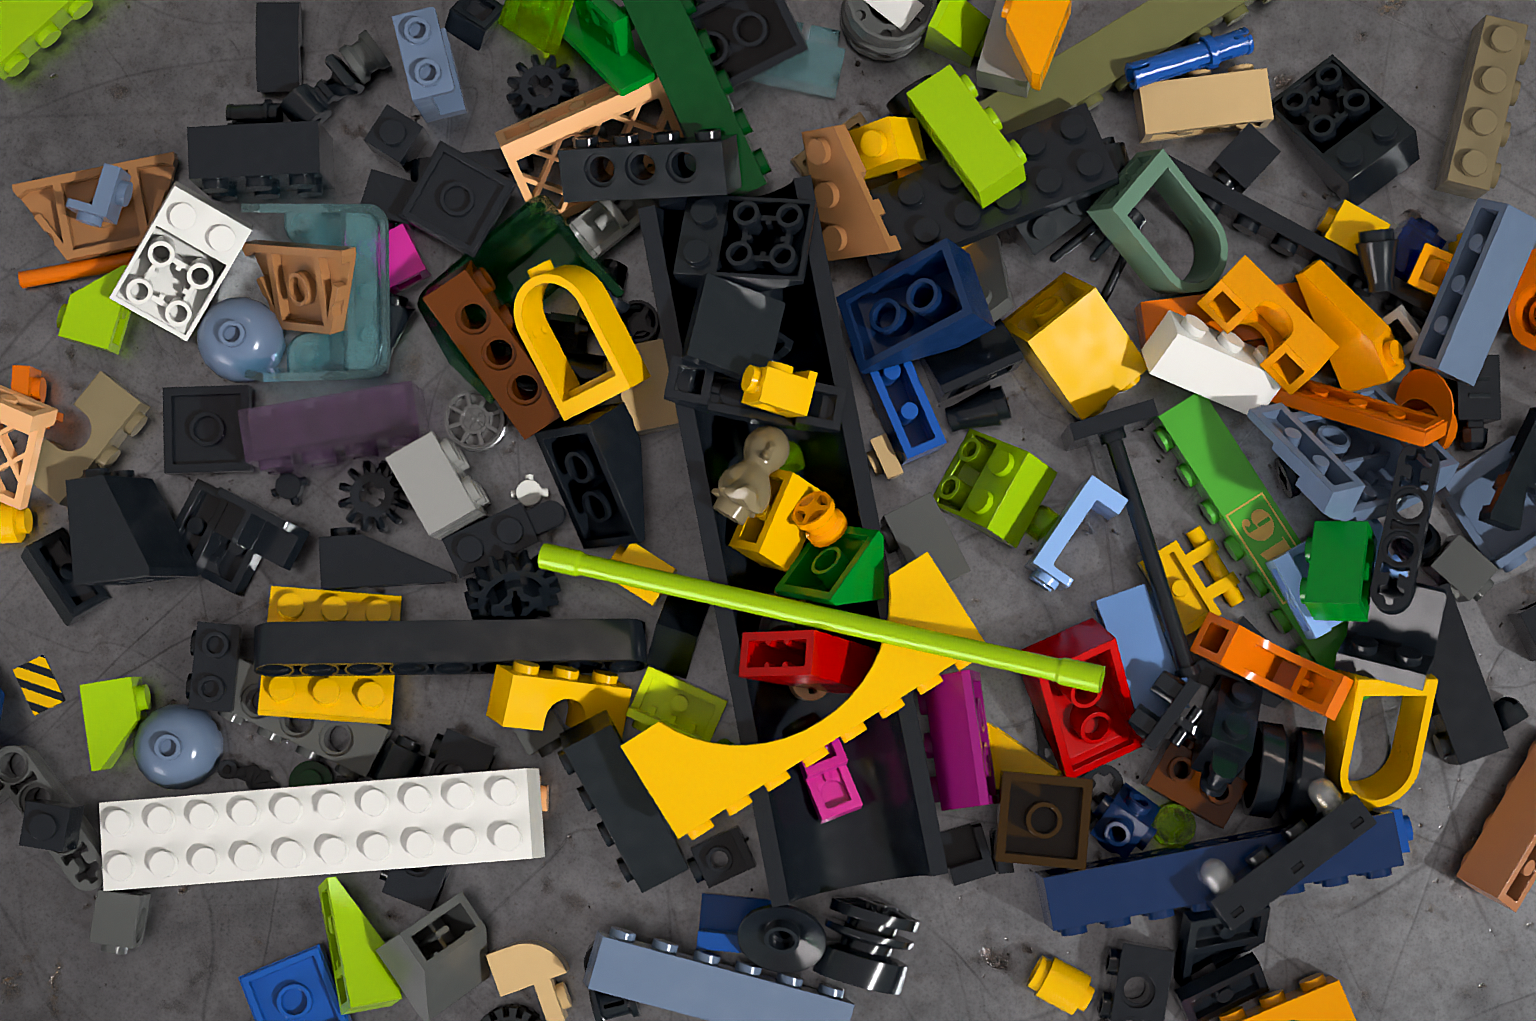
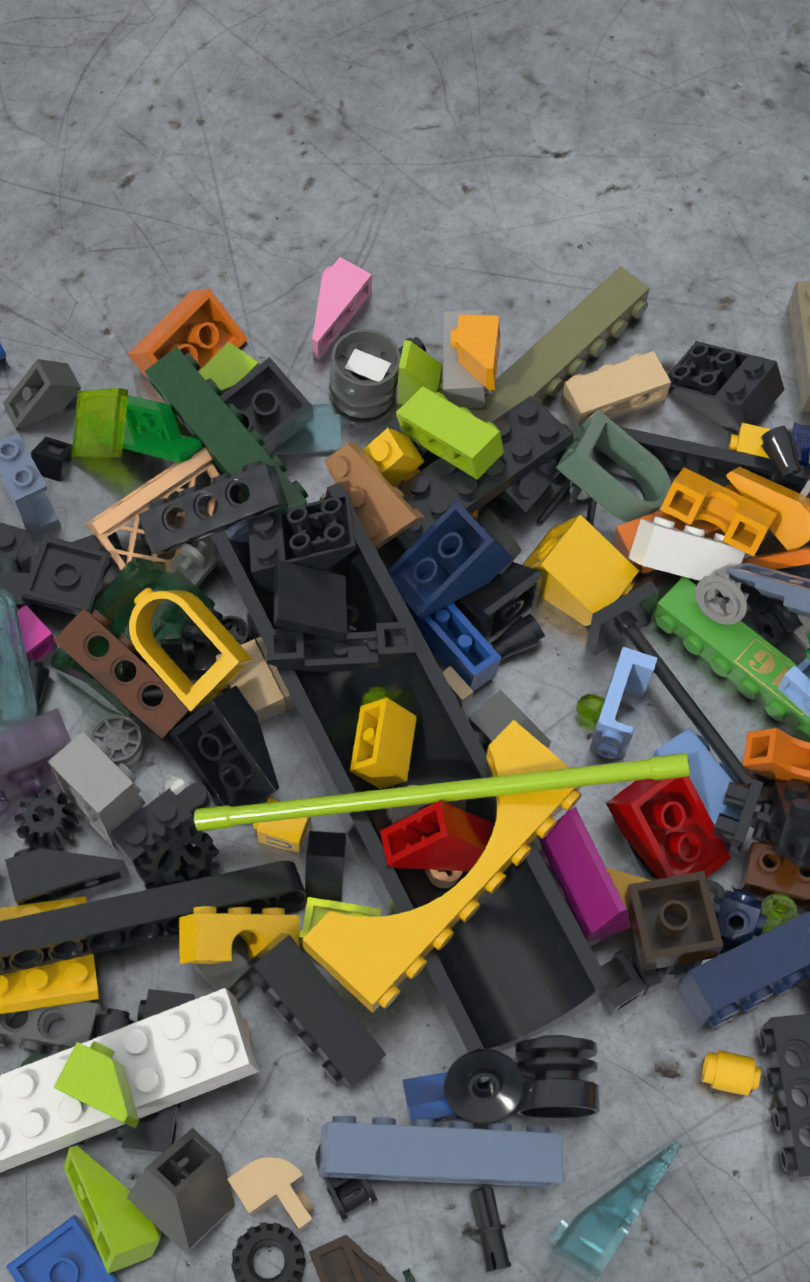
camera: 20 degrees left, 20 degrees down
black gear [506,54,579,119] -> none
black brick [687,825,757,888] -> none
dark tan animal [711,425,790,526] -> none
yellow brick [741,361,818,418] -> none
green slope [774,526,884,606] -> none
light orange wheel [792,491,848,548] -> none
dark pink slope [798,737,863,824] -> none
lime slope [933,429,1057,548] -> none
blue pin [1125,27,1254,90] -> none
yellow plate [1137,525,1245,636] -> none
black brick [1208,123,1281,194] -> none
none -> lime slope [53,1041,139,1128]
none -> light grey gear [695,571,750,625]

